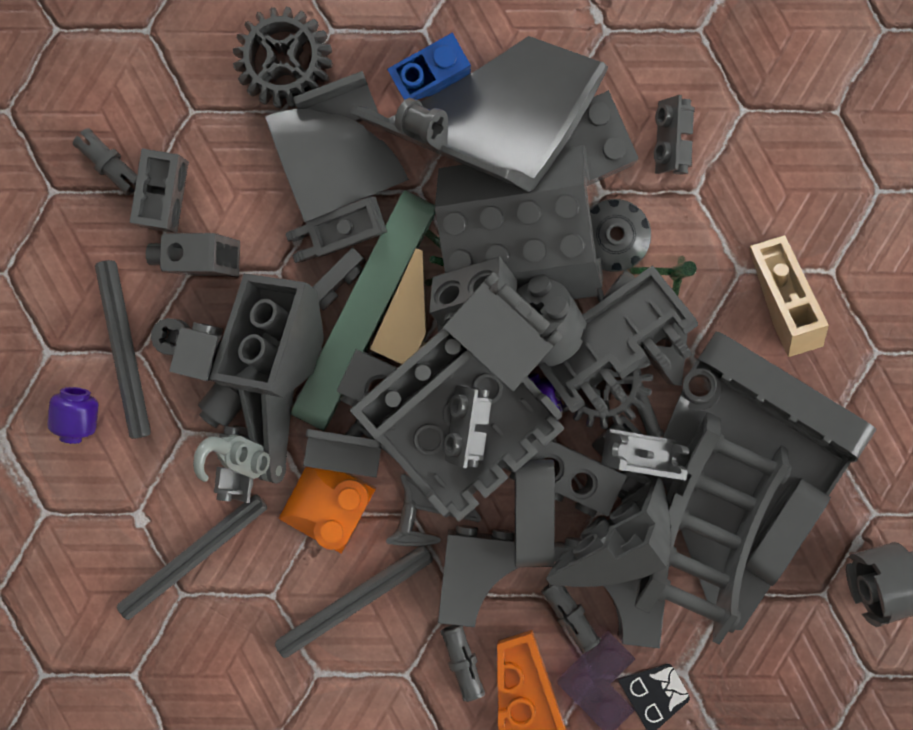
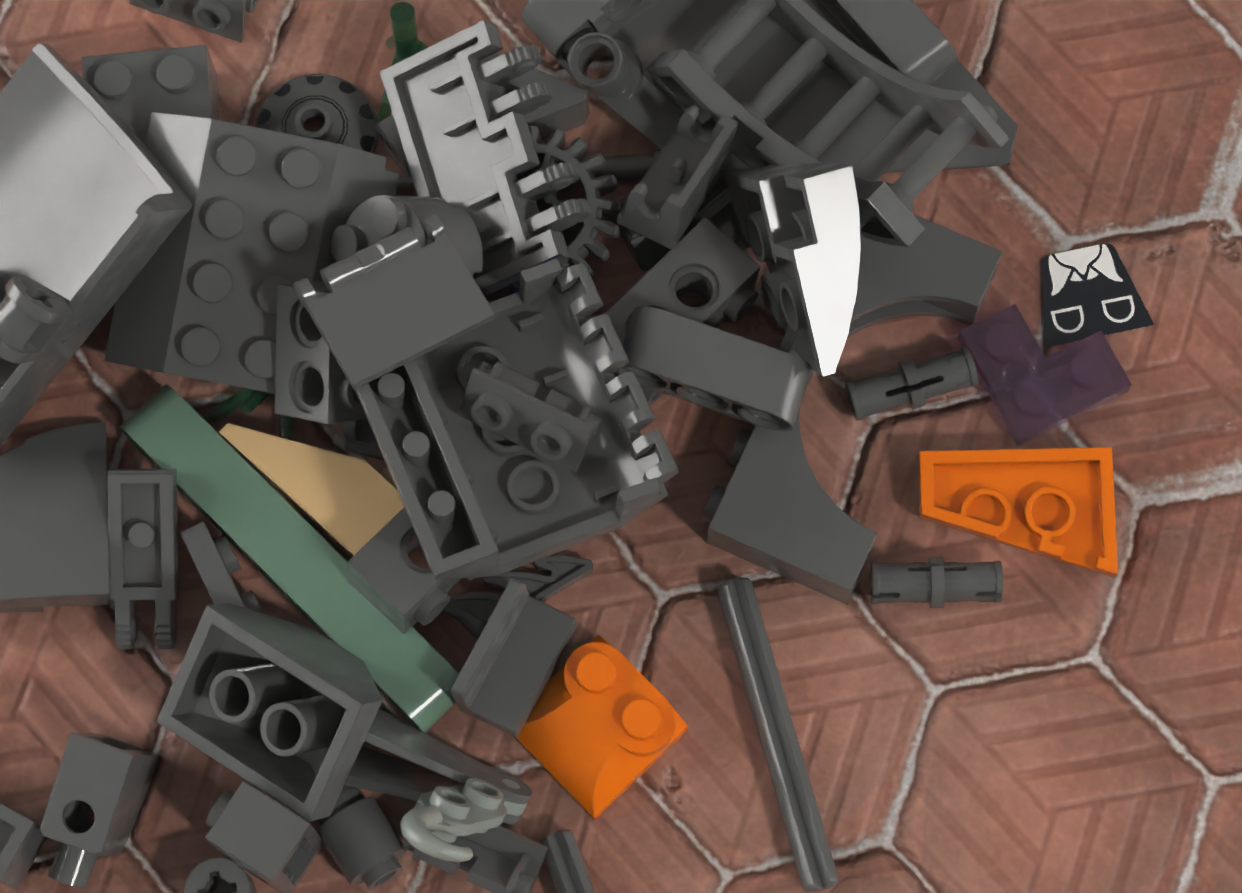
camera: 65 degrees left, 15 degrees down
dark grey piece [386,474,481,546] -> none

